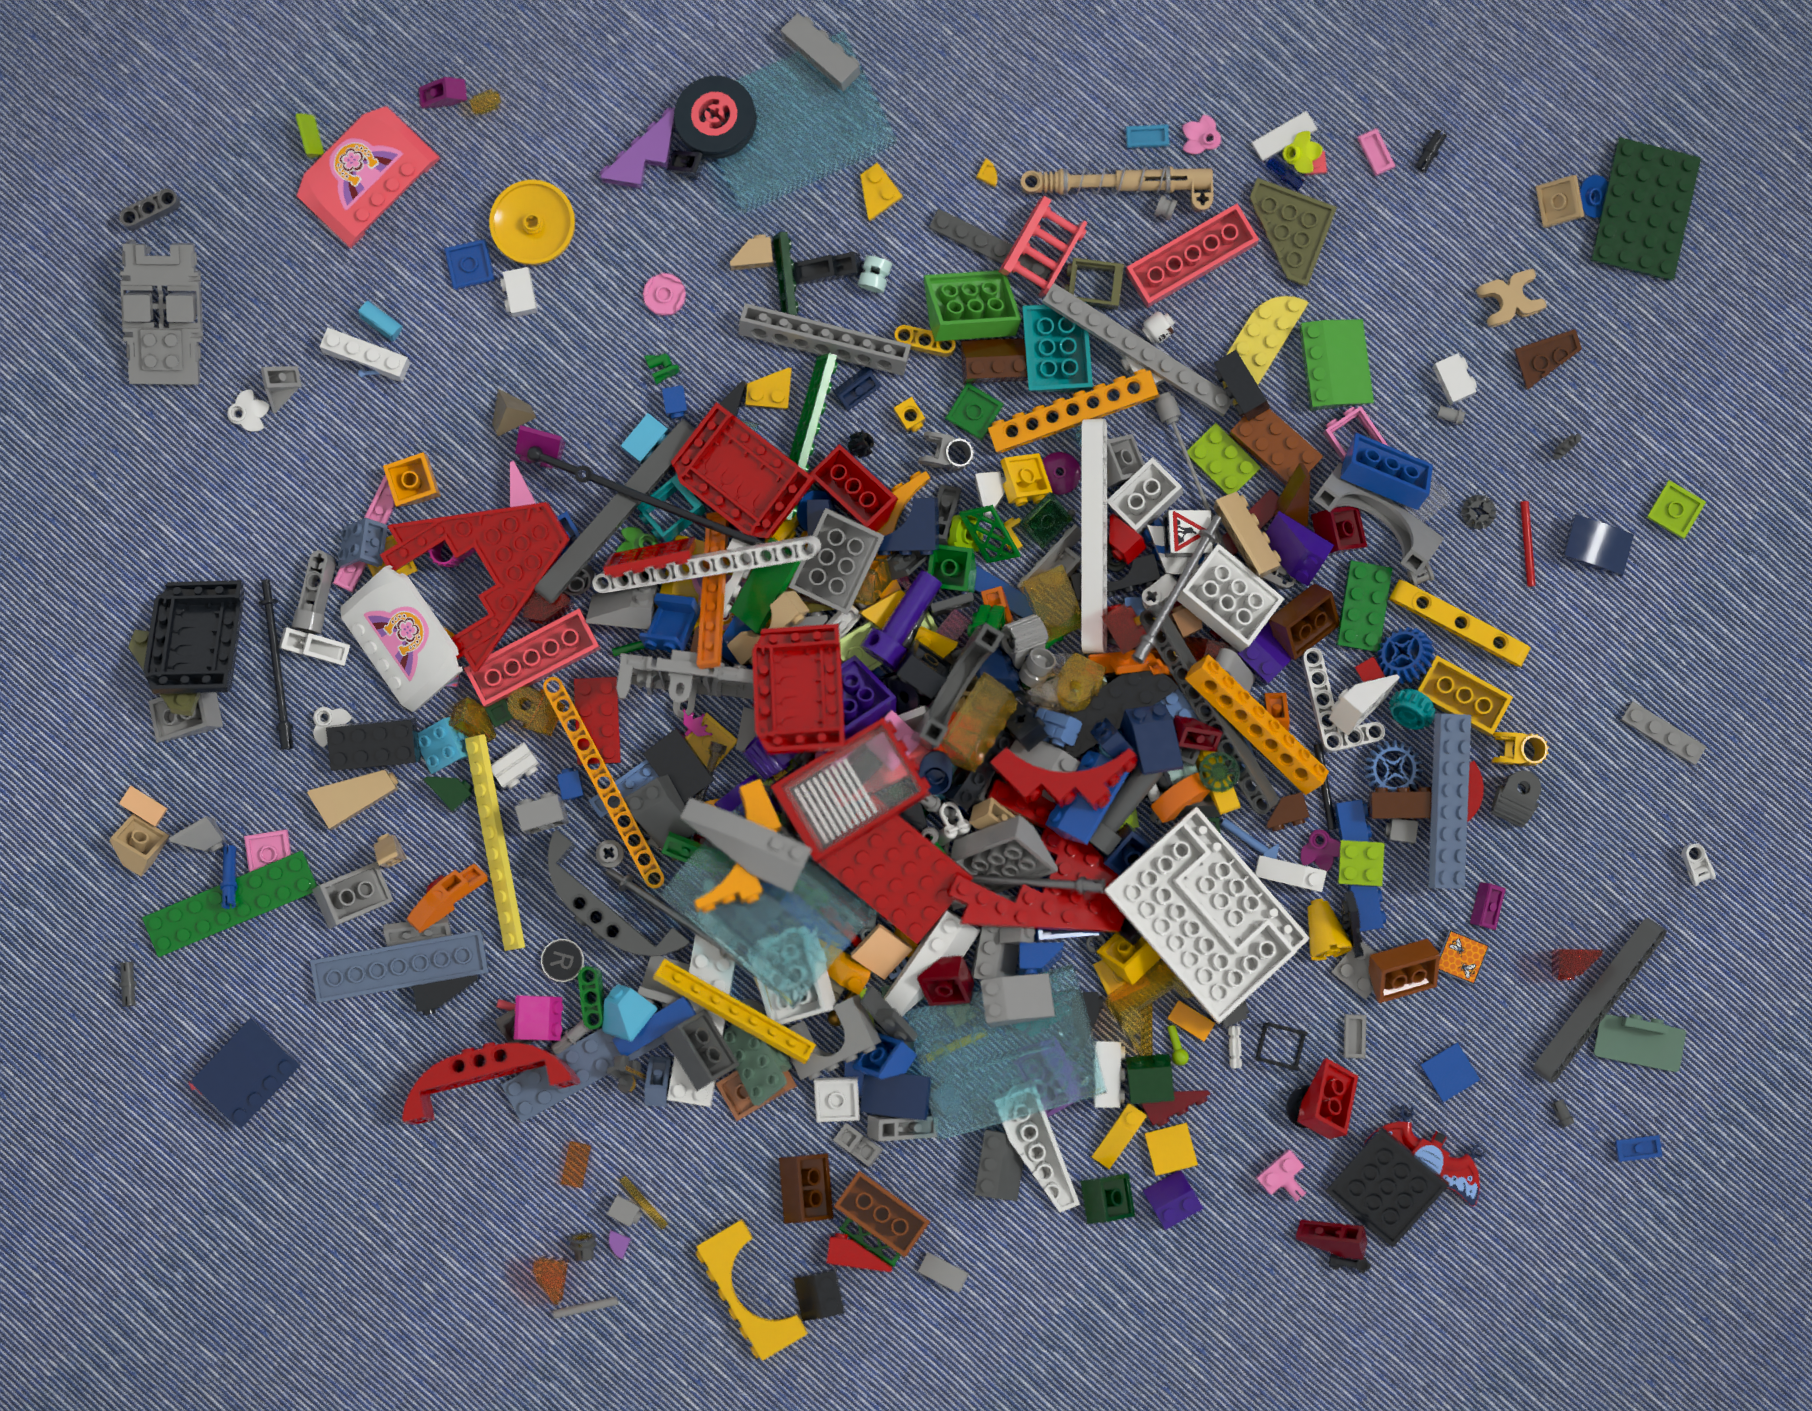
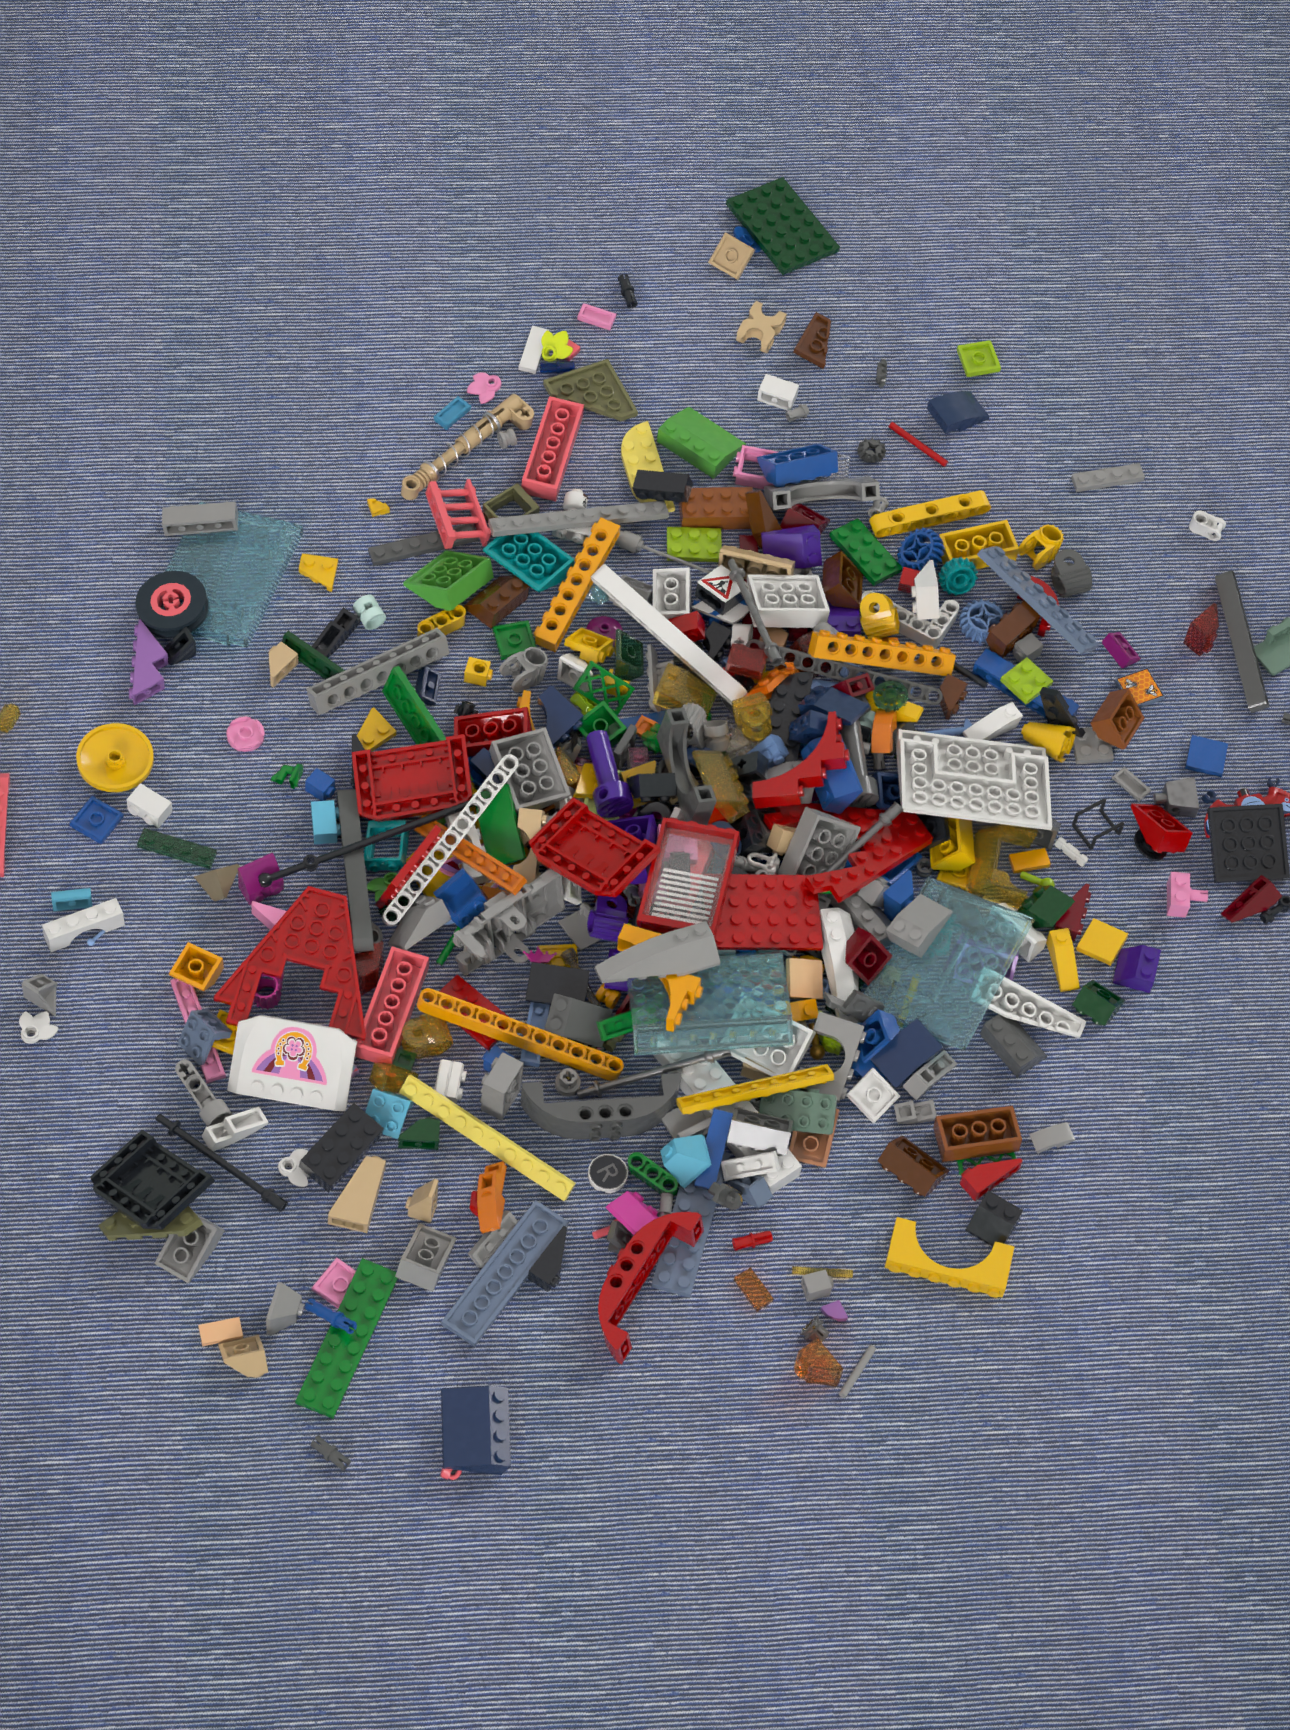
camera: 55 degrees left, 25 degrees down
magenta plate [1301,829,1340,872] -> none
none -> clear green plate [137,828,217,869]
none -> white tile [721,1151,780,1181]
none -> red axle [732,1231,773,1251]
none -> yellow piece [860,593,899,640]
none -> flat silver torso [1153,777,1199,818]

